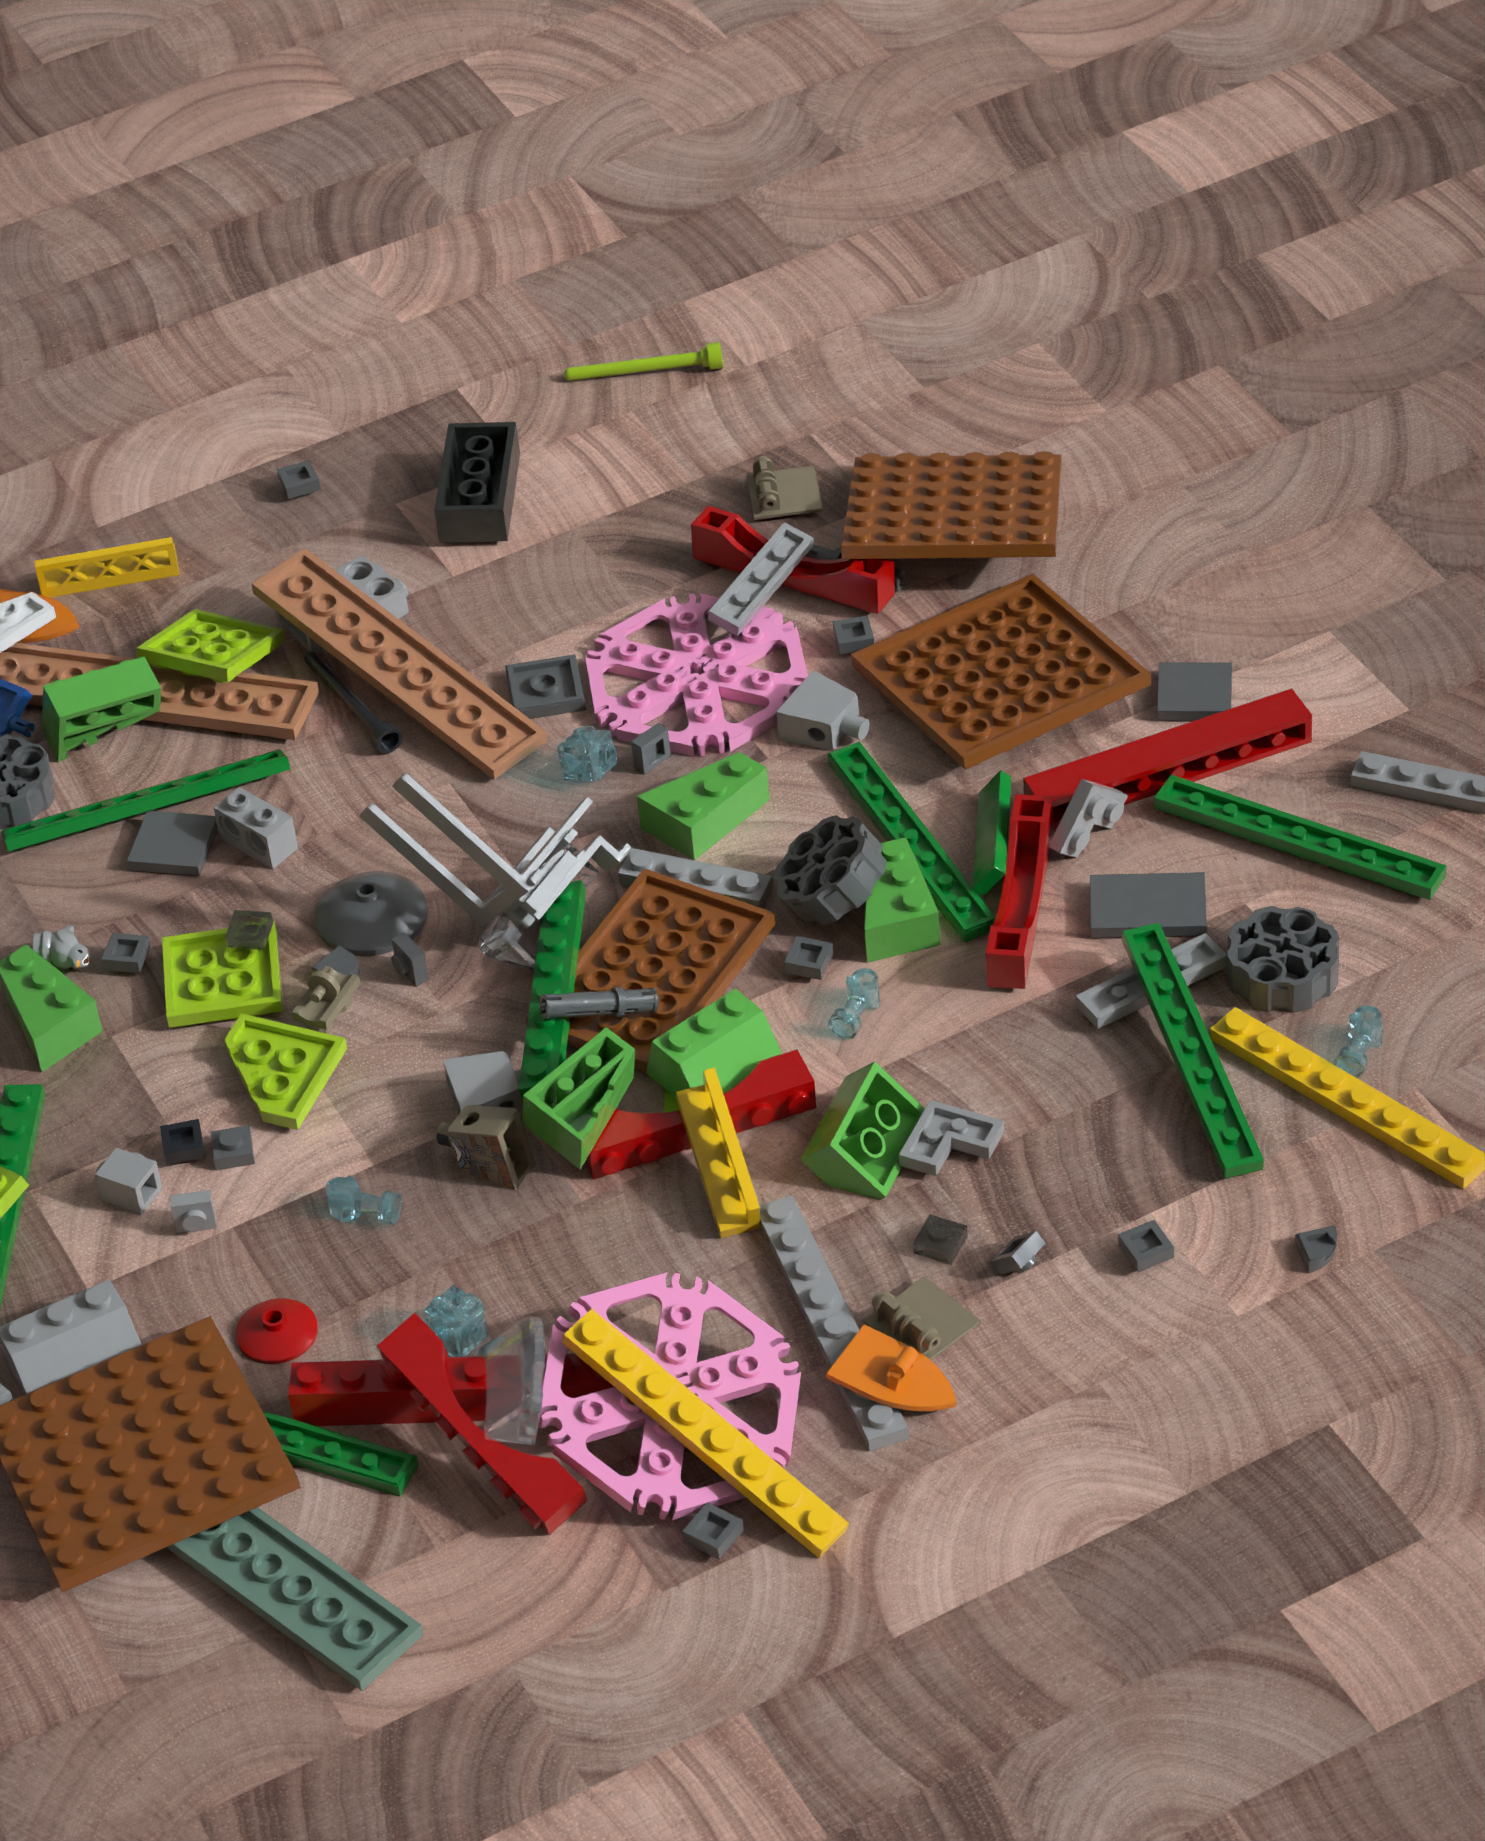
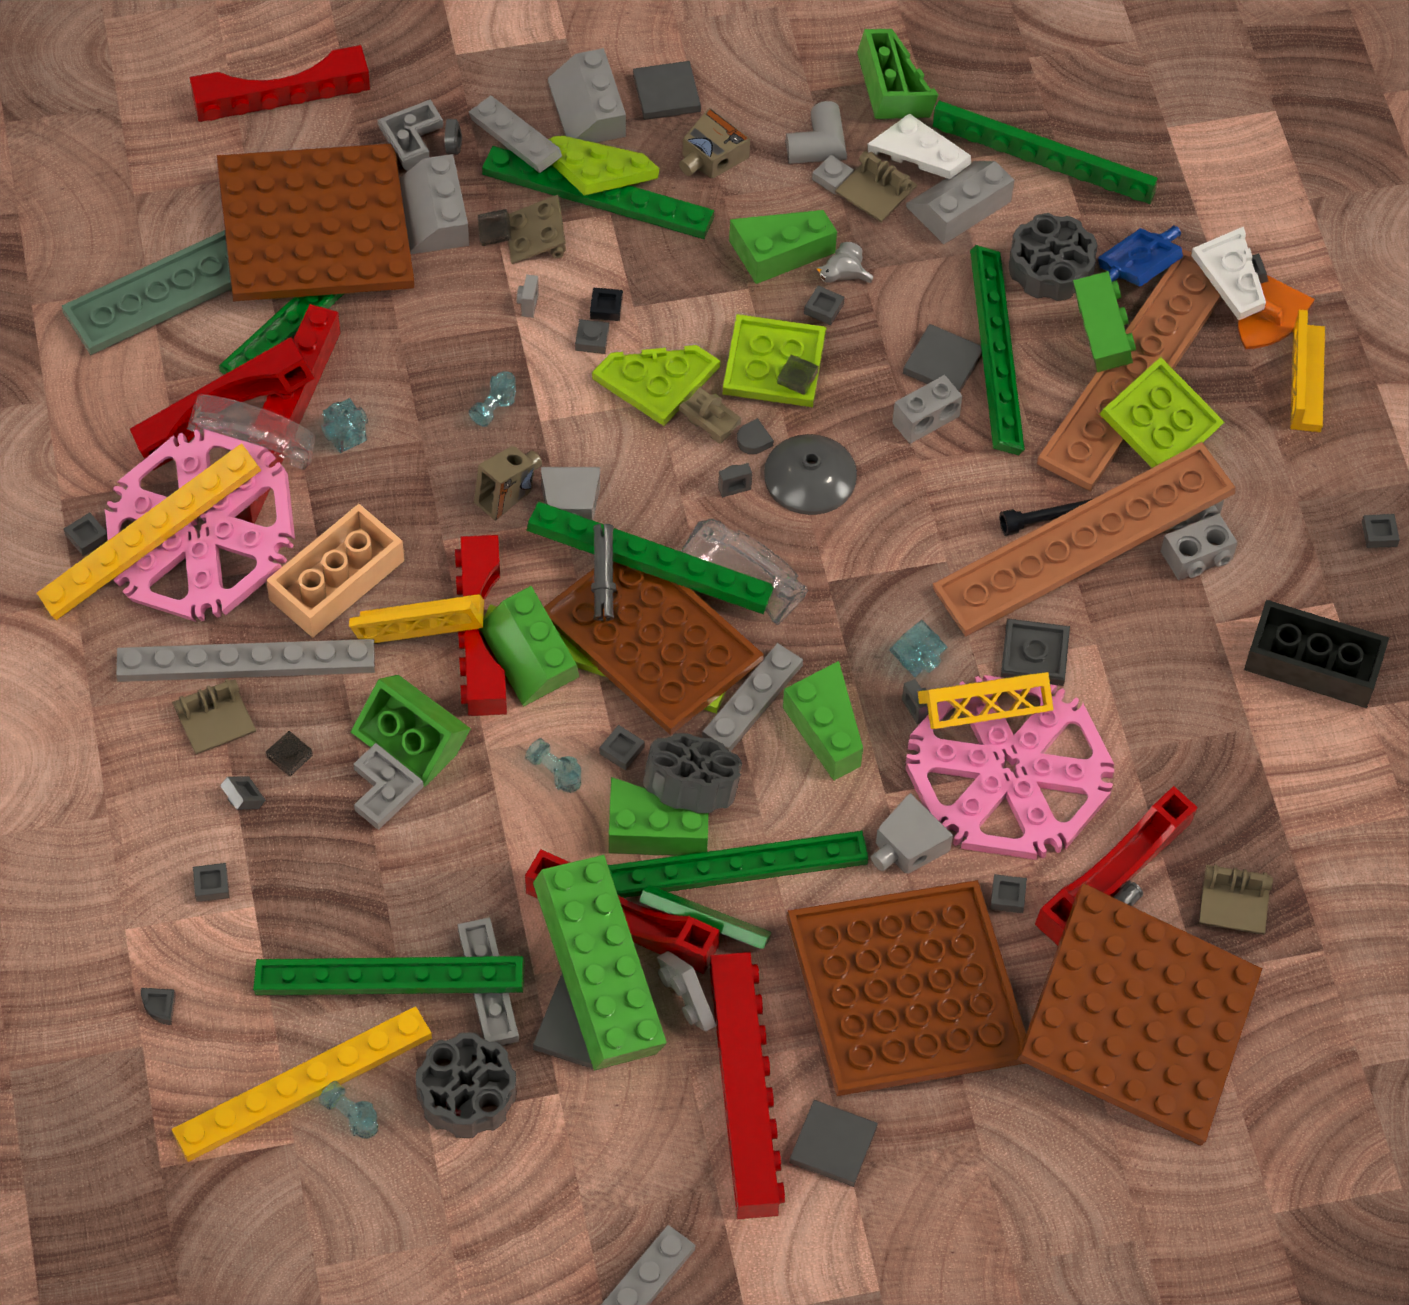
camera: 100 degrees right, 15 degrees up
light grey brick [95,1147,163,1215] -> none
red dish [236,1298,318,1364] -> none
light grey piece [359,773,631,929] -> none
bright green wedge [522,1027,635,1169] -> none
light grey plate [708,522,814,636] -> none
orange shield [825,1325,957,1411] -> none
green plate [1154,775,1447,900] -> none
none -> light nougat brick [266,504,404,638]
none -> clear smoke plate [478,209,512,246]
none -> dark tan hinge [505,195,566,264]
none -> bright green brick [533,855,667,1071]
none -> yellow fence [917,672,1054,729]

